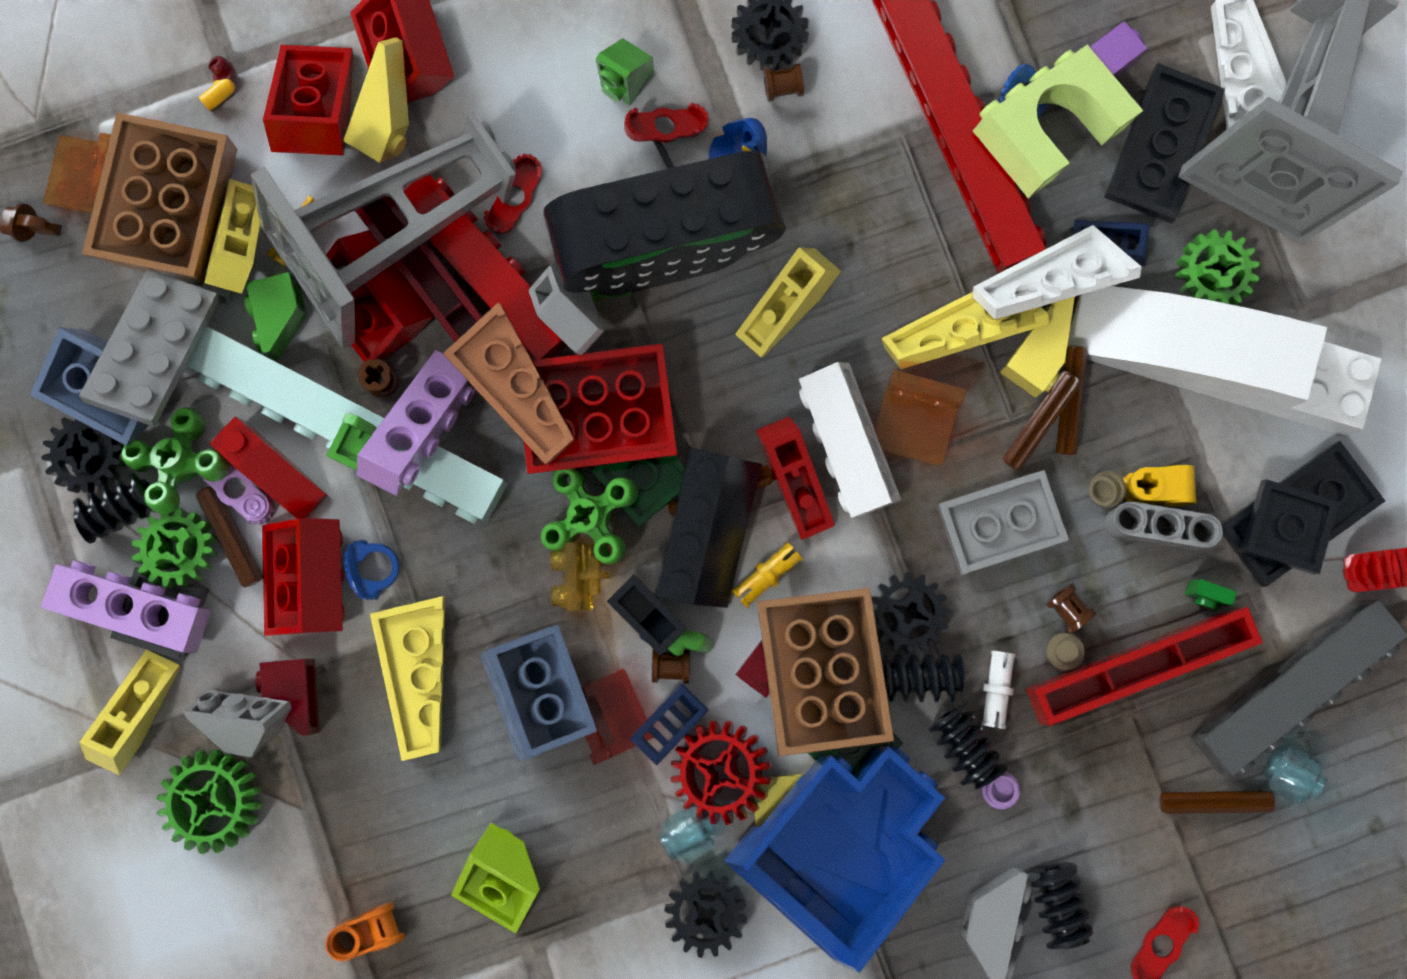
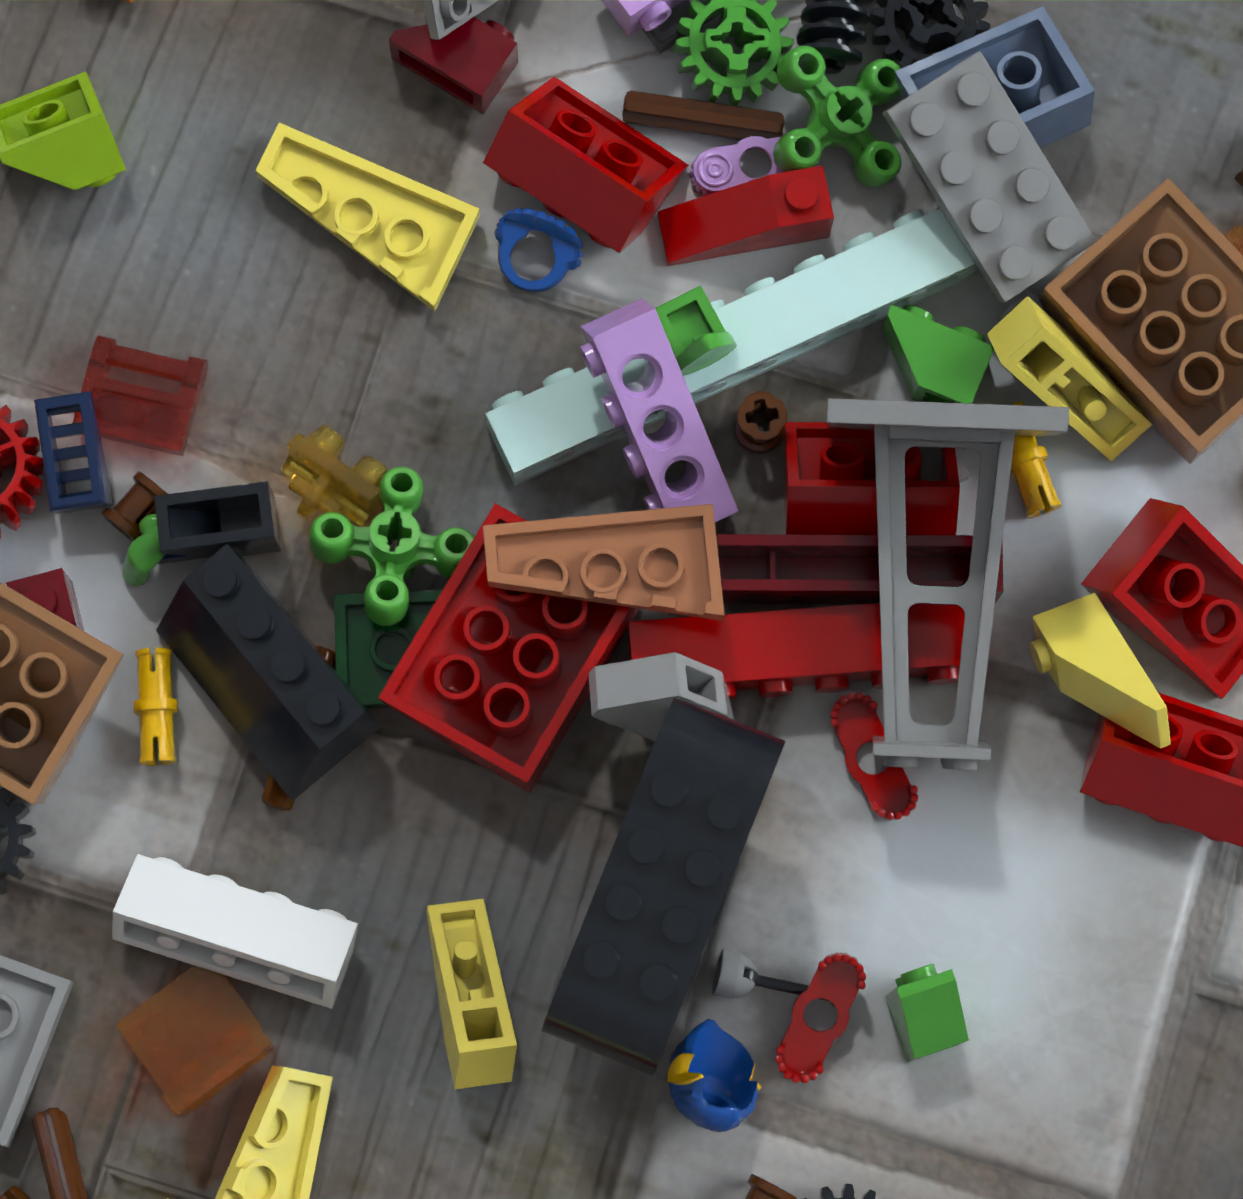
camera: 120 degrees right, 5 degrees down
sand blue slope [480,624,597,761] -> none
red slope [755,416,835,540] -> none

